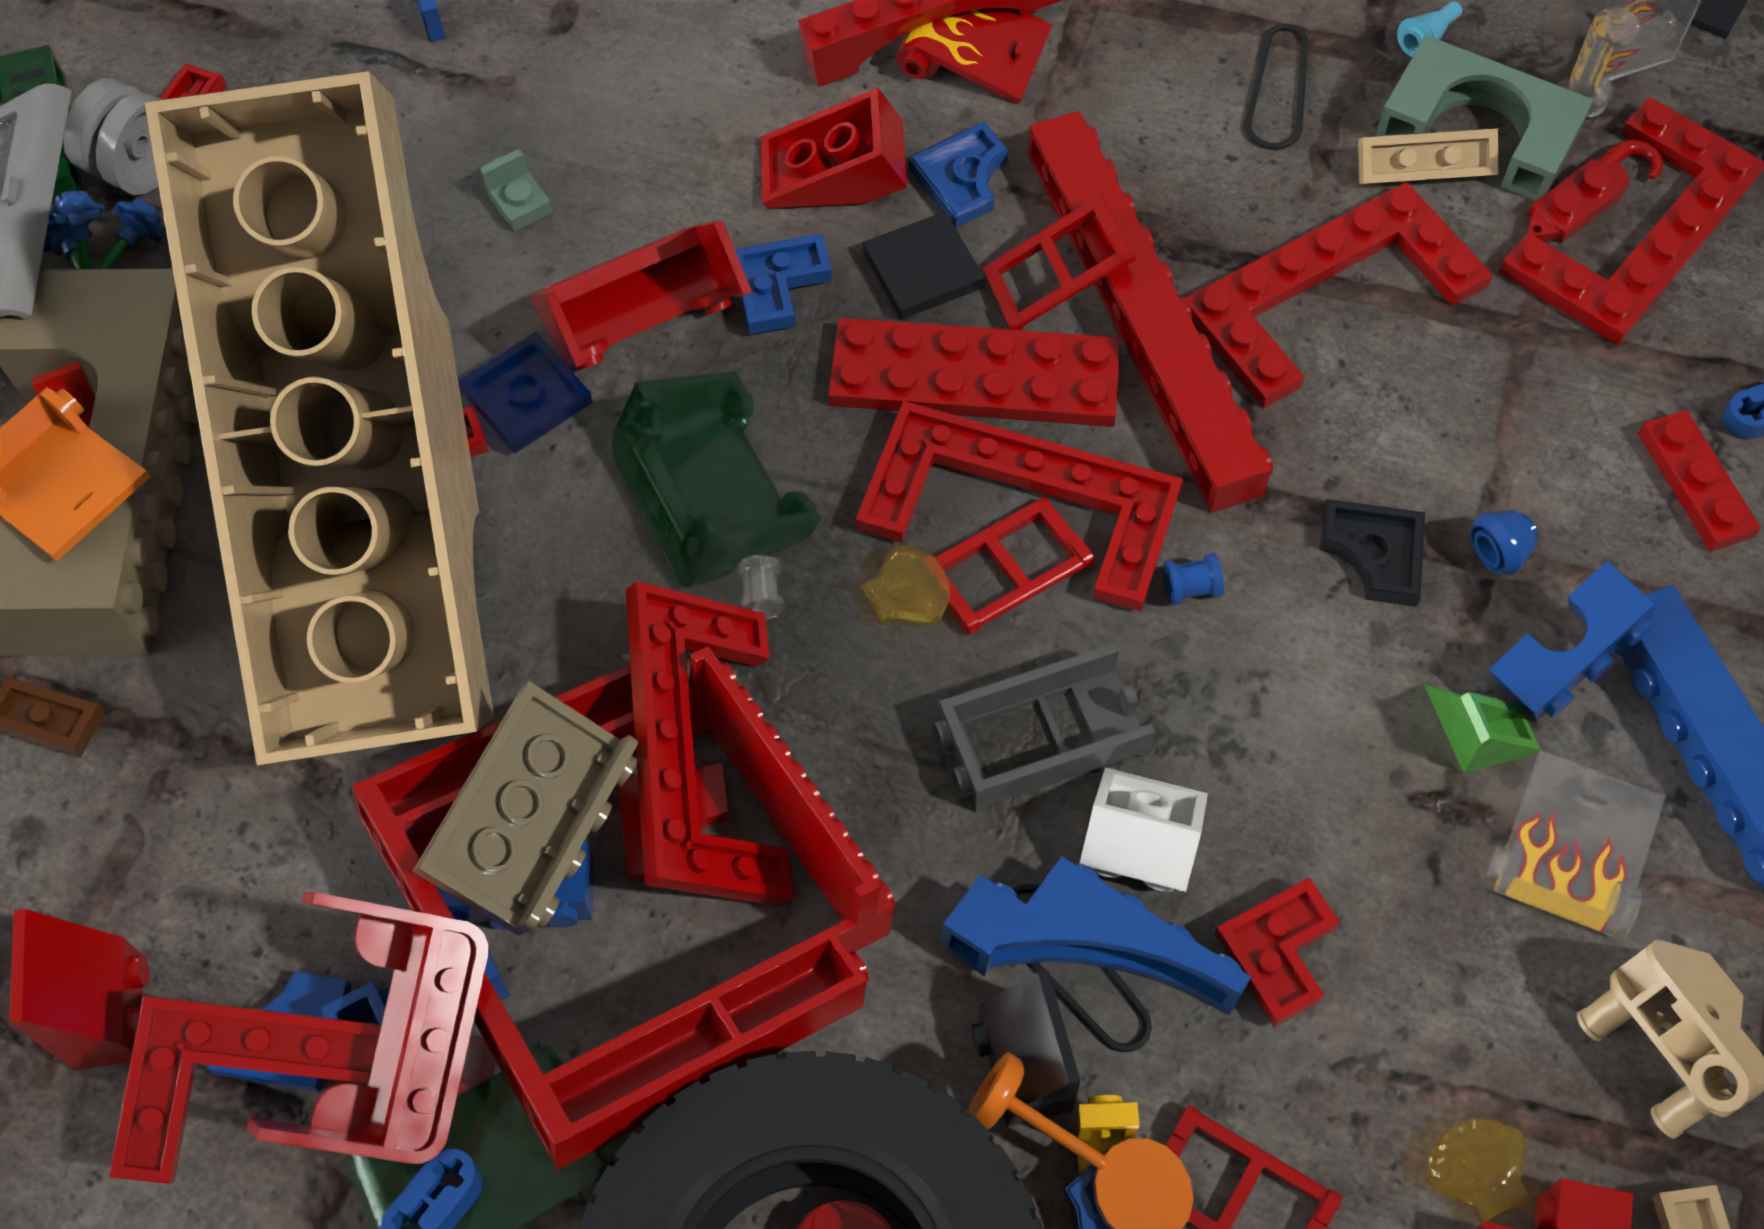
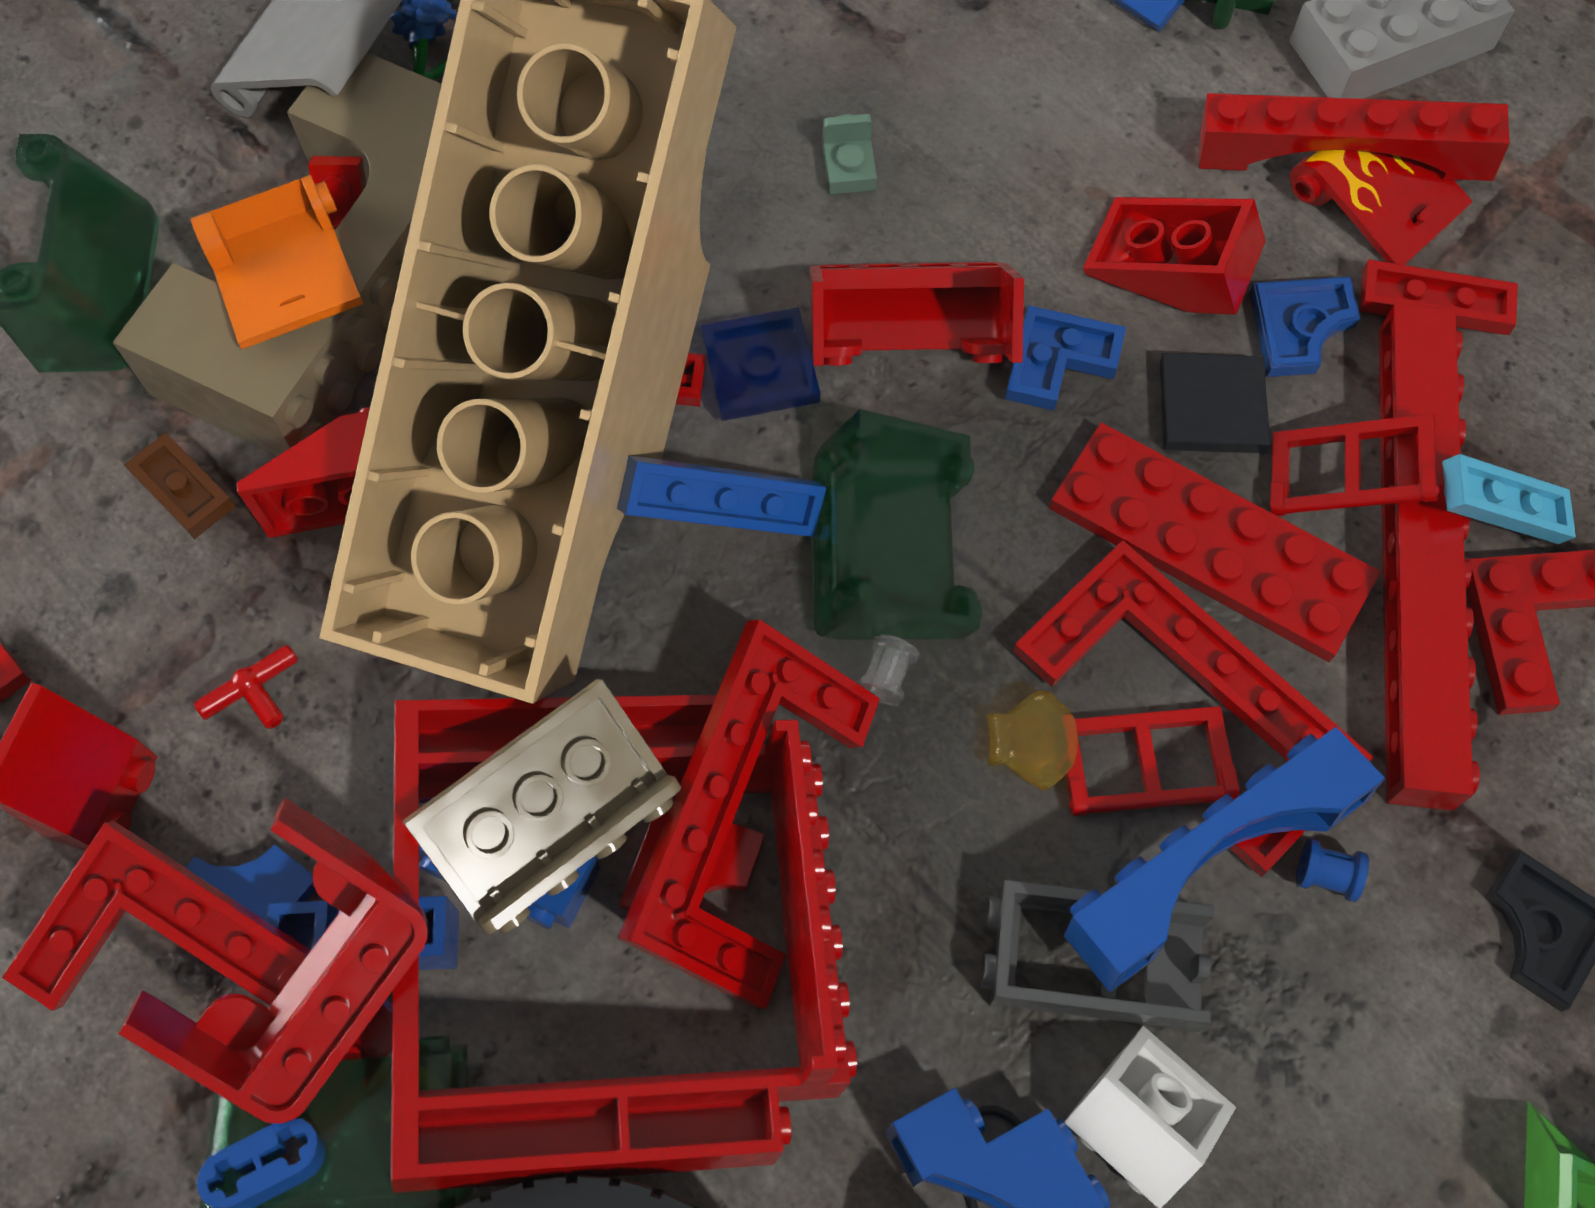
camera: 25 degrees right, 5 degrees up
none -> red piece [194,645,298,729]
none -> red slope [237,407,370,538]
none -> blue plate [617,456,827,537]
none -> blue arch [1064,727,1385,992]
none -> red plate [1359,259,1518,336]
none -> medium azure plate [1442,454,1576,544]

